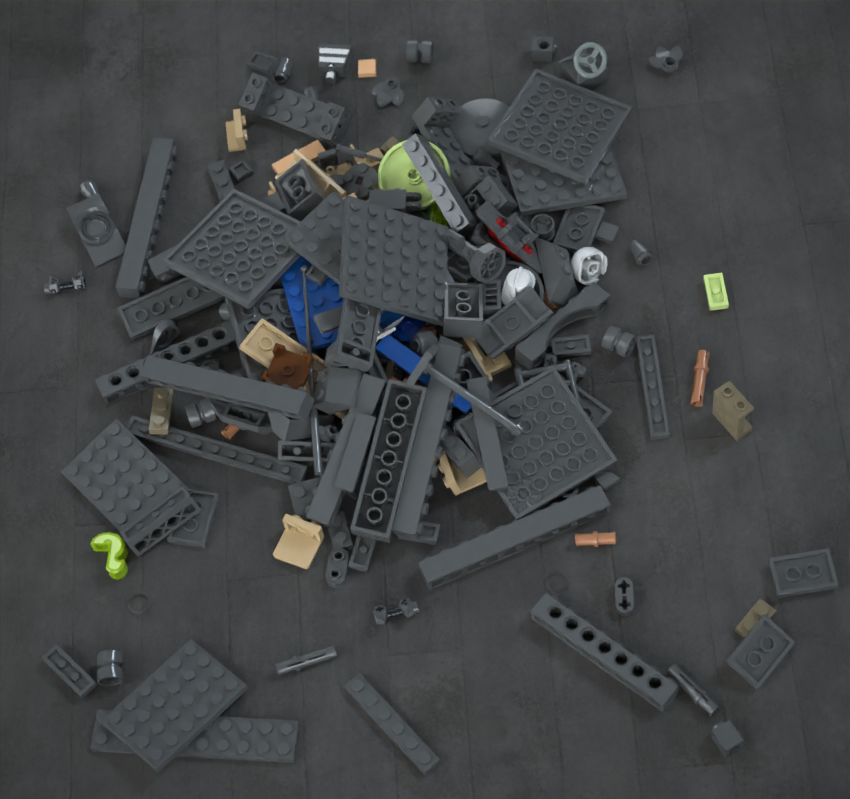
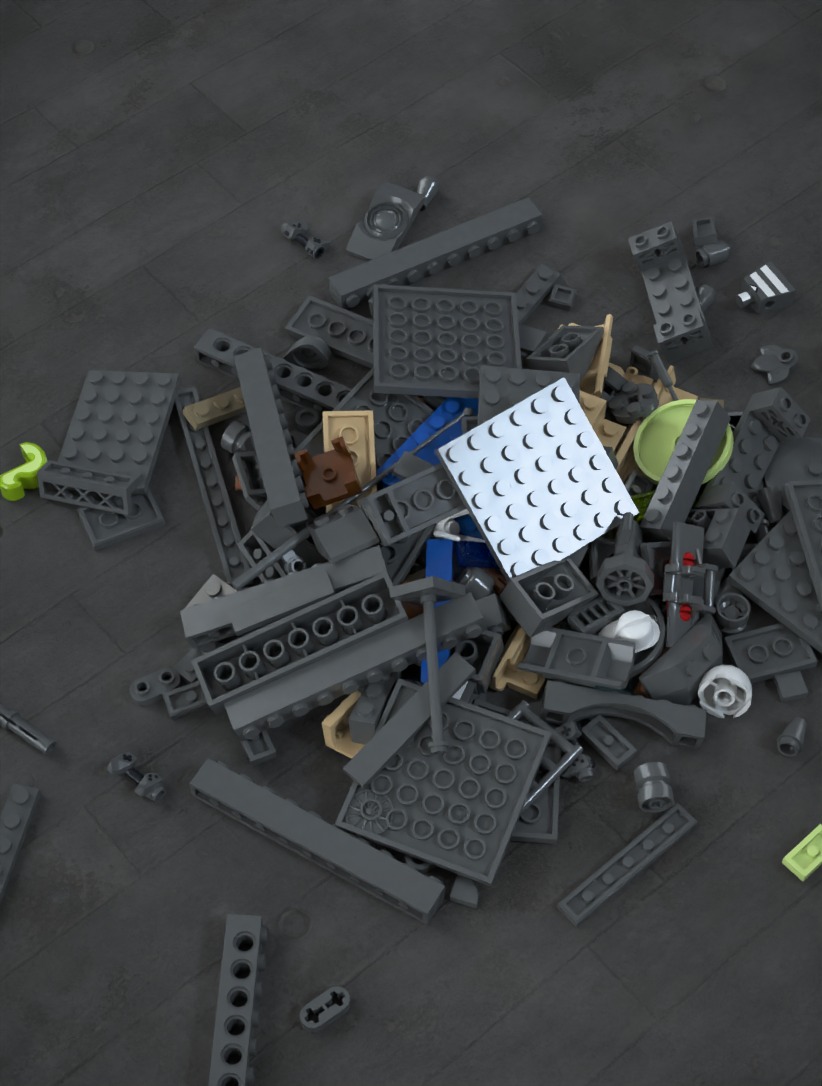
camera: 45 degrees right, 5 degrees down
tan bracket [226,109,248,152] -> none
light nougat tile [272,140,326,174] -> none
tan bracket [273,514,325,569] -> none
light nougat tile [358,59,376,78] -> none
dark grey hinge [369,188,422,213] -> none
nougat pin [575,531,616,547] -> none
nougat pin [690,350,710,407] -> none
dark tan panel [712,381,754,441] -> none

